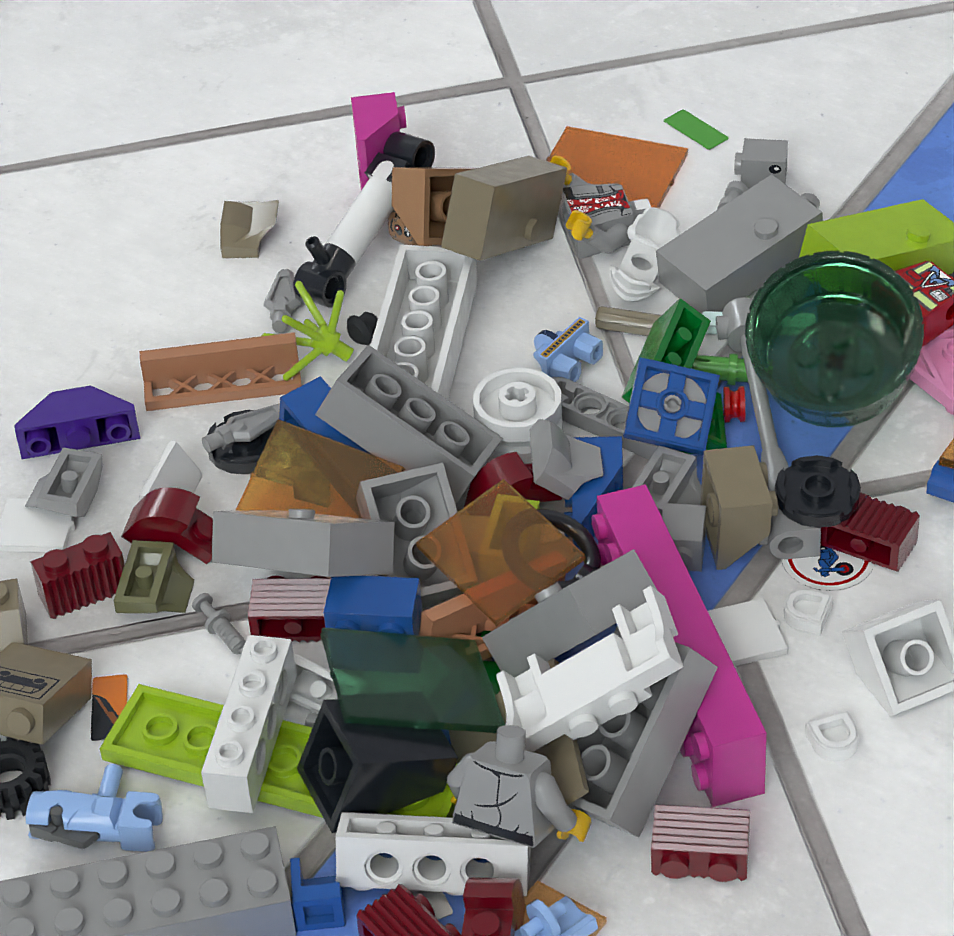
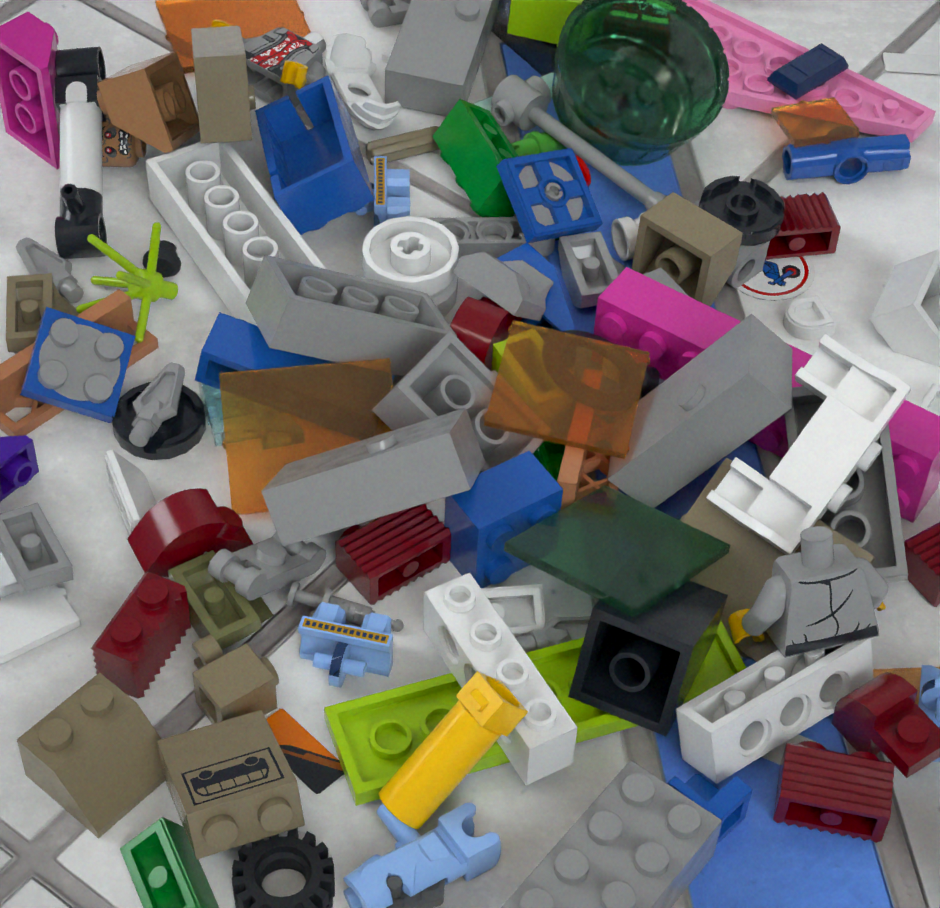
camera: 45 degrees left, 5 degrees up
none -> dark tan slope [6,273,79,352]
none -> light grey piece [20,307,135,423]
none -> dark tan brick [192,634,279,724]
none -> light grey plate [208,531,326,601]
none -> blue piece [255,75,375,235]
none -> light blue hips [298,602,393,688]
none -> yellow piece [379,671,528,829]

